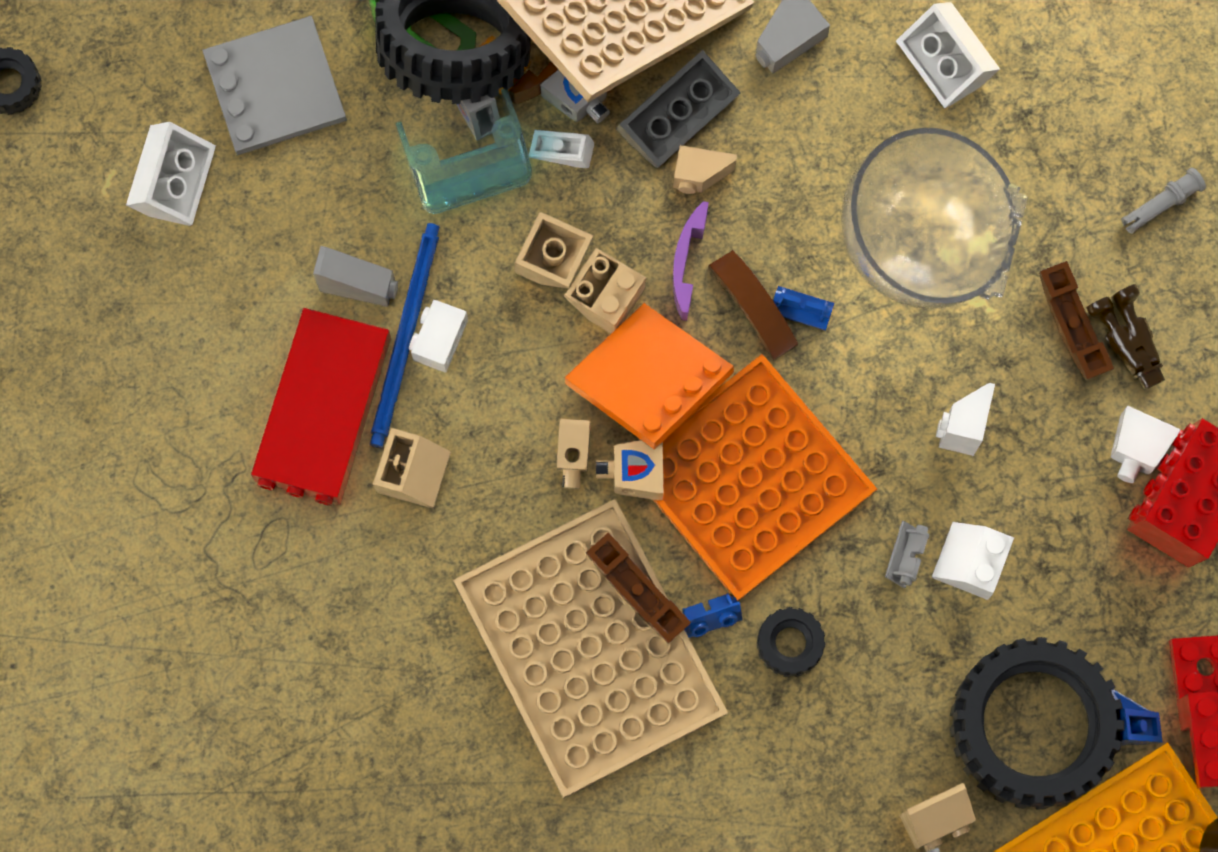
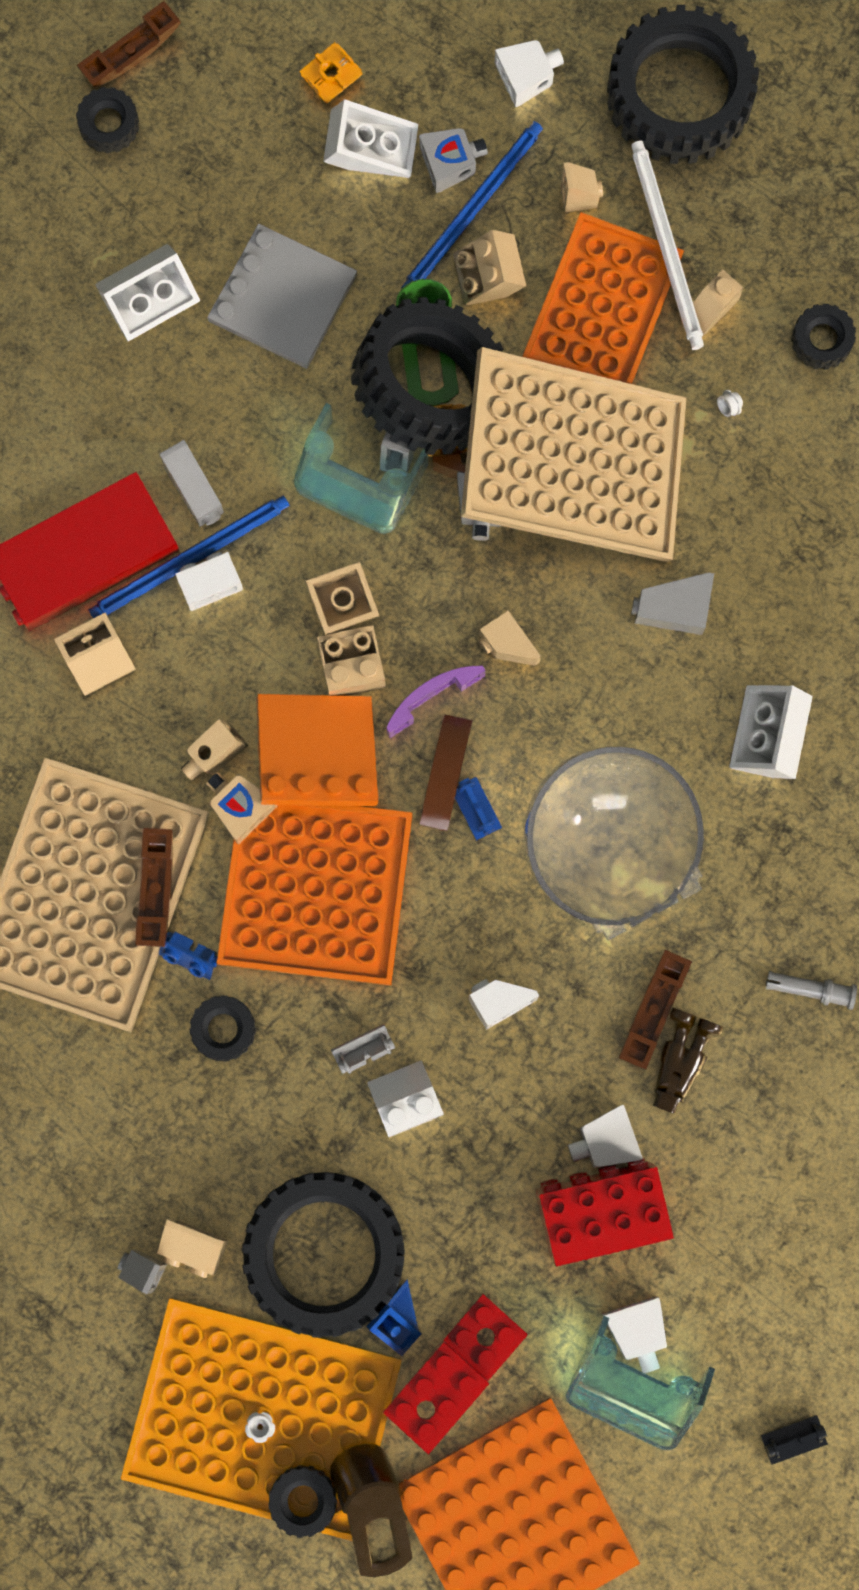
camera: 45 degrees right, 5 degrees up
white slope [529,130,594,168] -> none
dark grey slope [616,50,741,168] -> none

